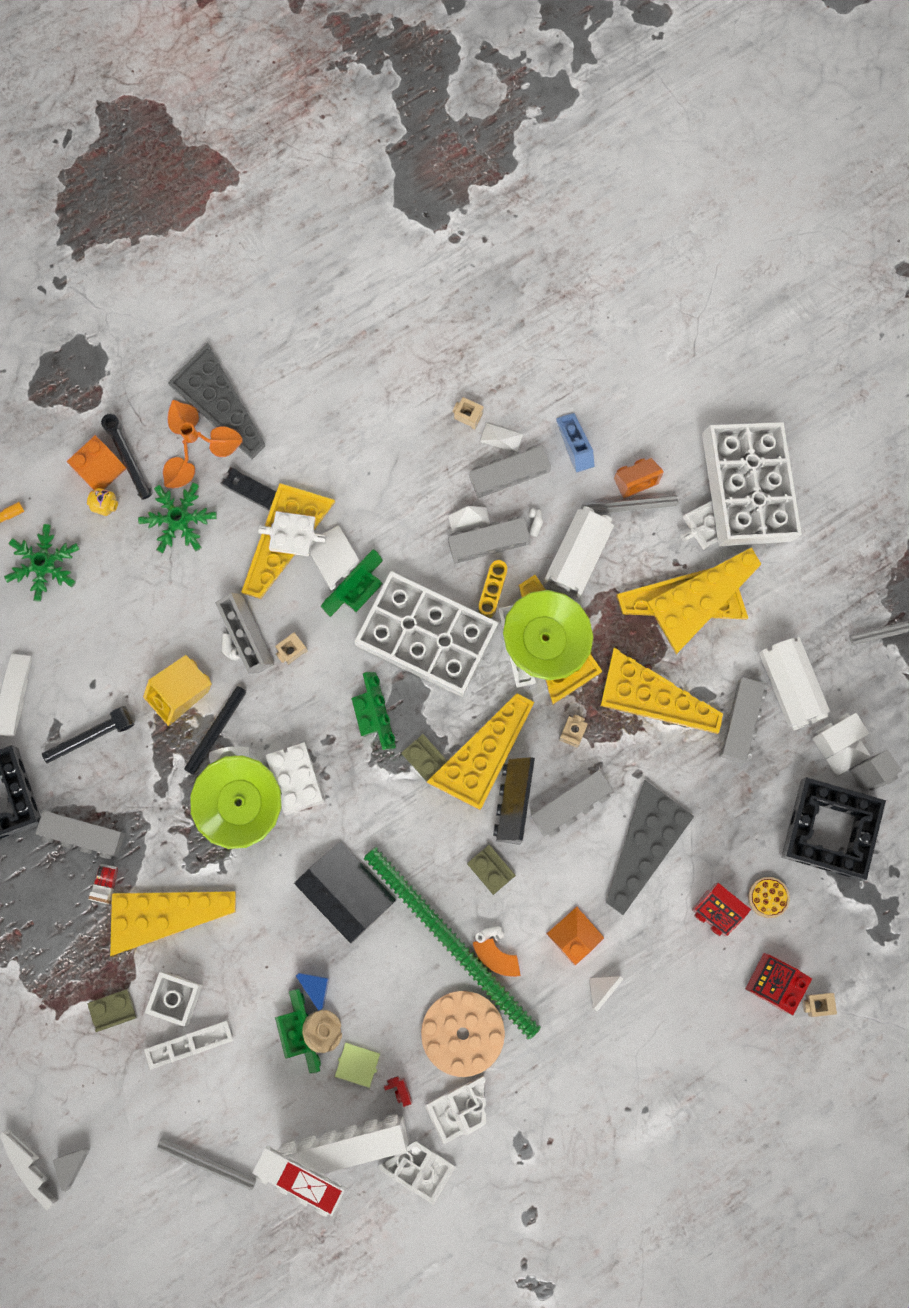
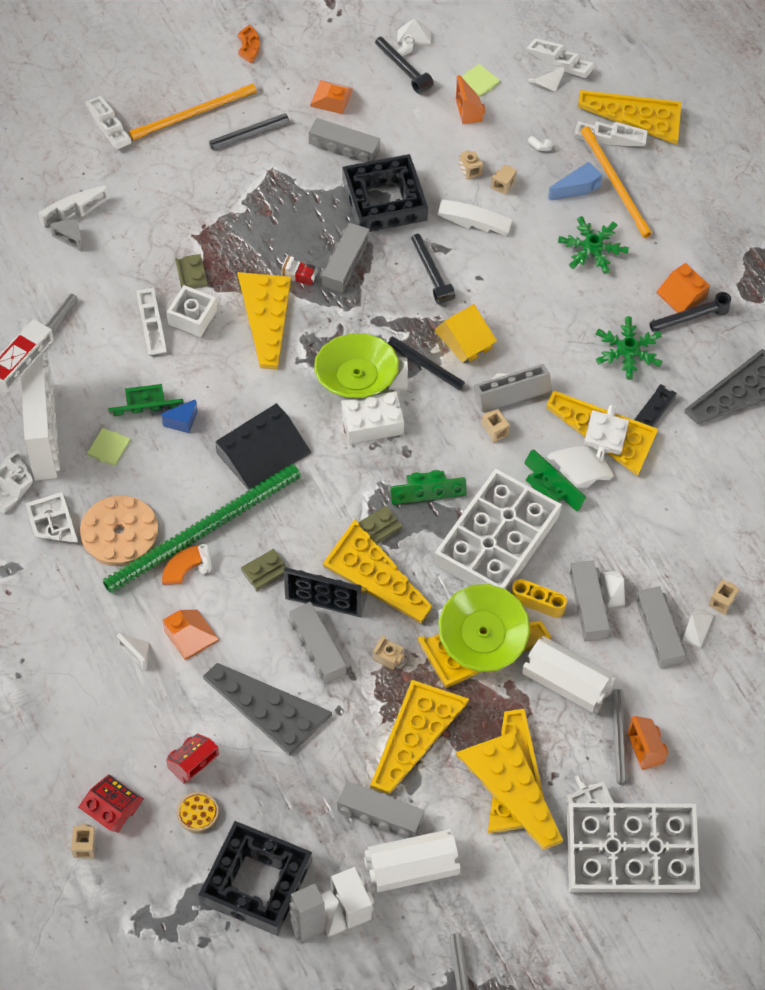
camera: 95 degrees right, 20 degrees down
yellow head [87,488,118,516] -> none
orange plant [163,400,243,488] -> none
tan tile [303,1010,342,1053] -> none
red bracket [384,1076,412,1107] -> none
white arm [528,508,543,537] -> none
medium blue slope [556,413,595,473] -> none

